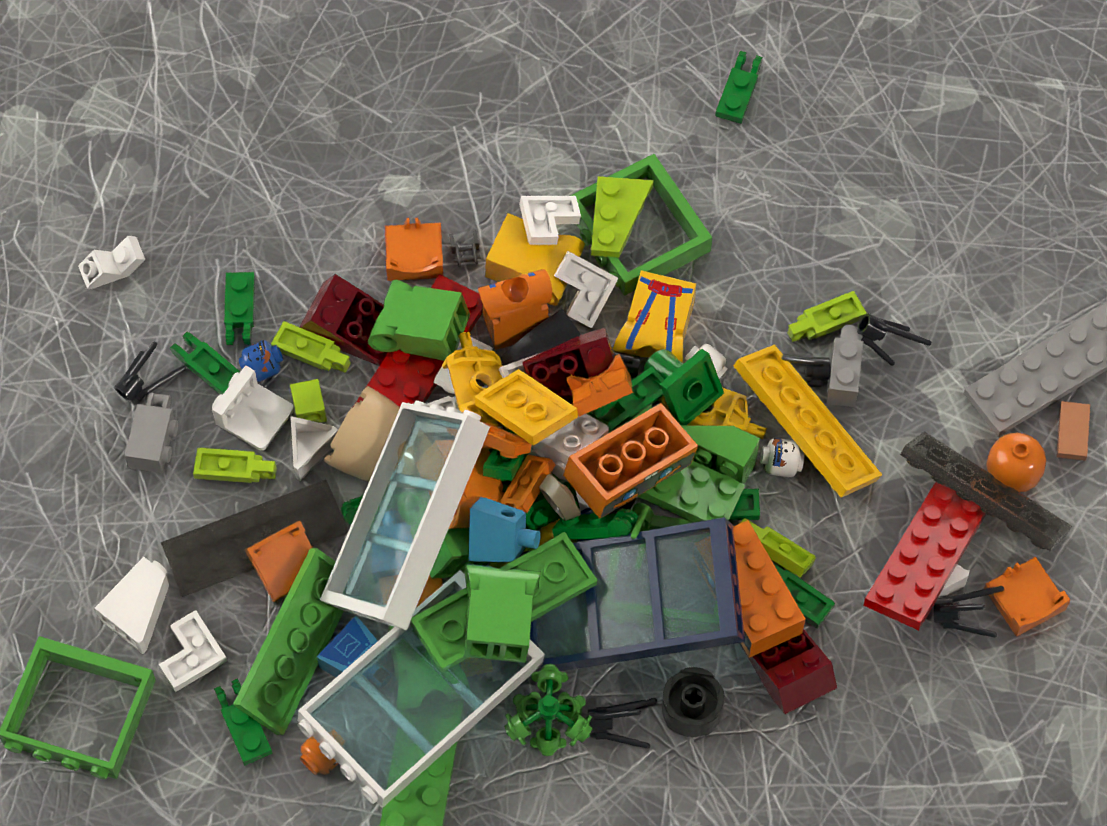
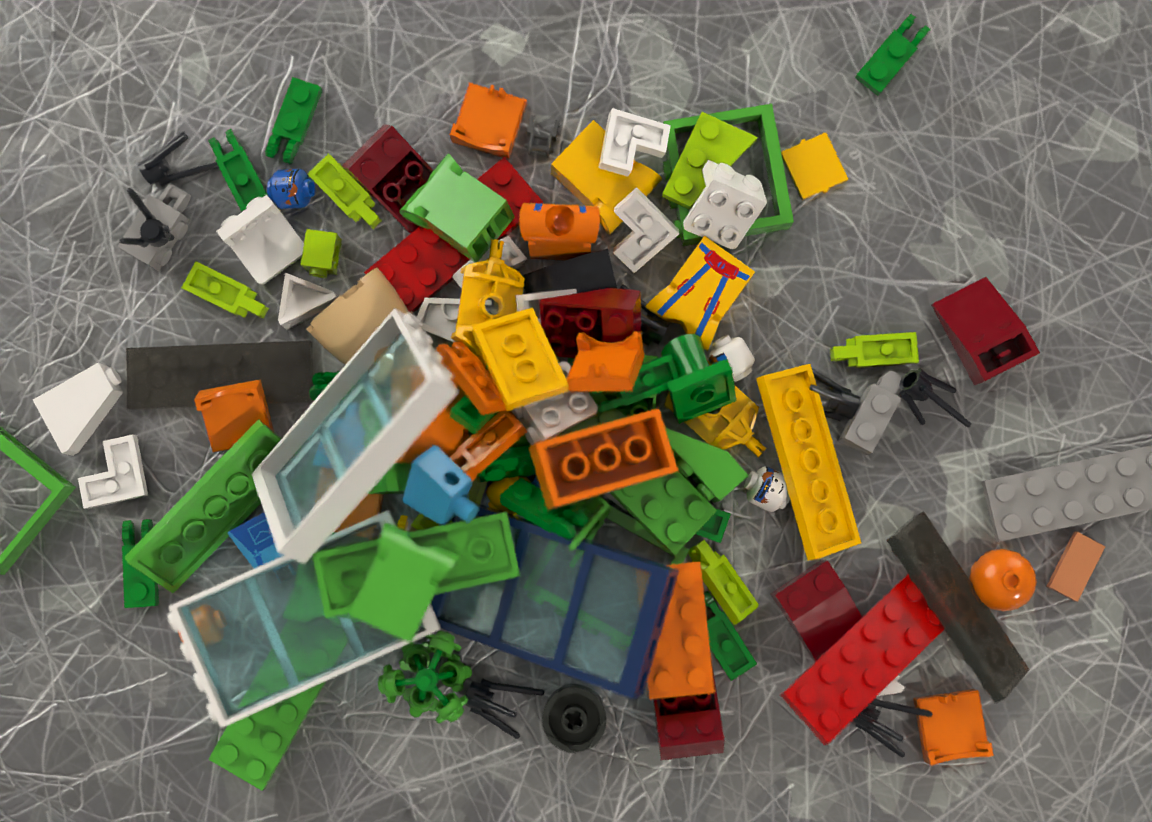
camera: 25 degrees right, 20 degrees up
white slope [78,236,145,289] -> none
dark tan hat [539,474,581,521] -> none
none -> black plant [120,188,174,248]
none -> white bracket [683,160,767,249]
none -> dark red slope [770,560,862,662]
none -> yellow piece [781,132,848,201]
none -> dark red slope [931,277,1040,386]

